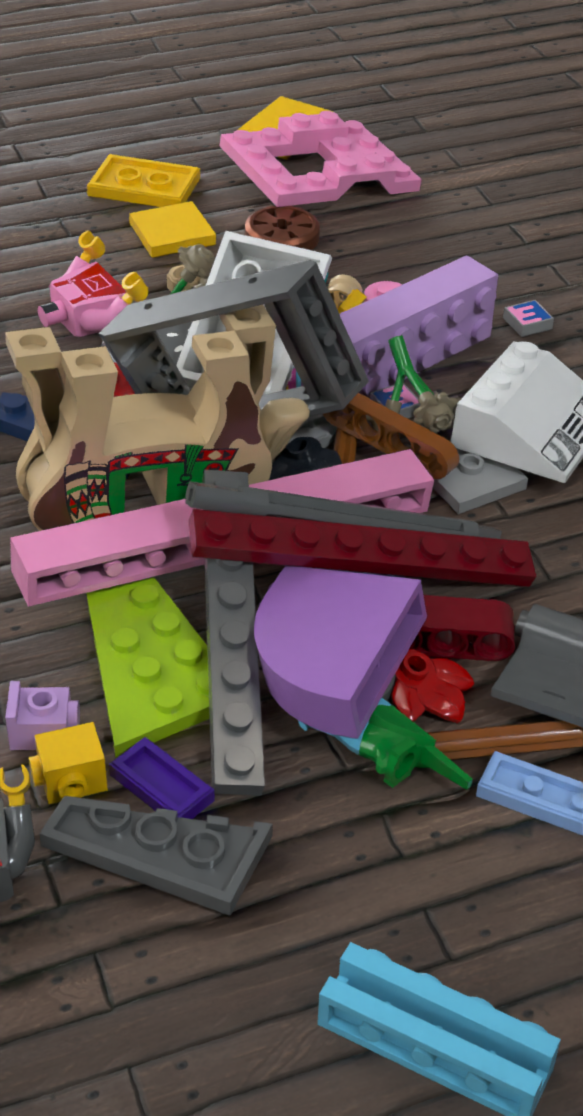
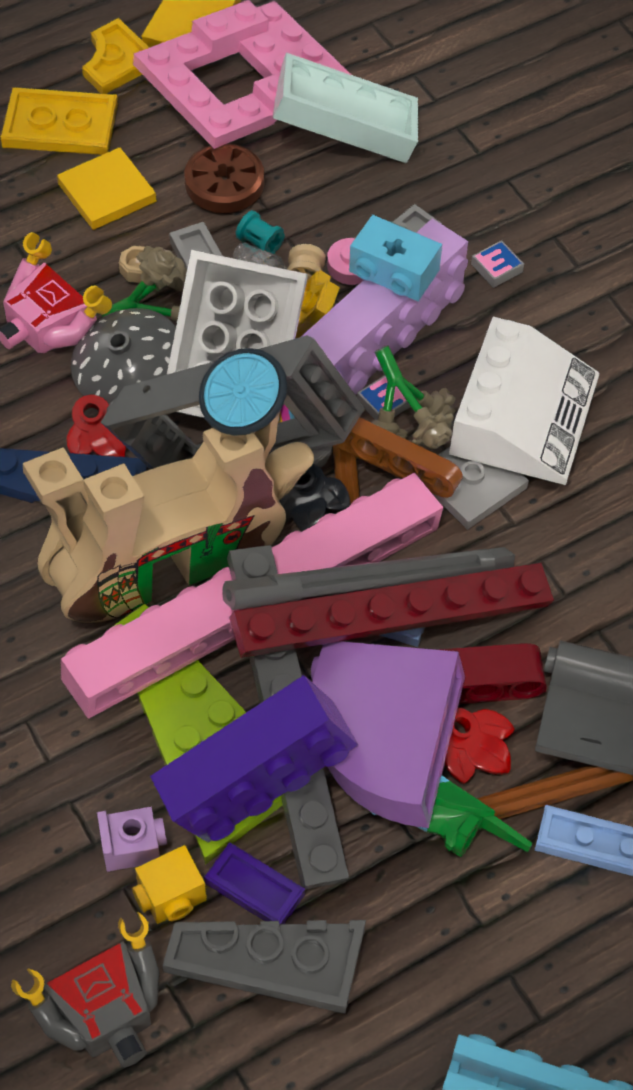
camera: 10 degrees left, 15 degrees up
none -> yellow tile [82,18,150,94]
none -> dark purple brick [150,675,358,843]
none -> medium azure wheel [199,348,287,436]
none -> light aqua slope [273,53,418,163]
none -> medium azure brick [349,214,442,301]

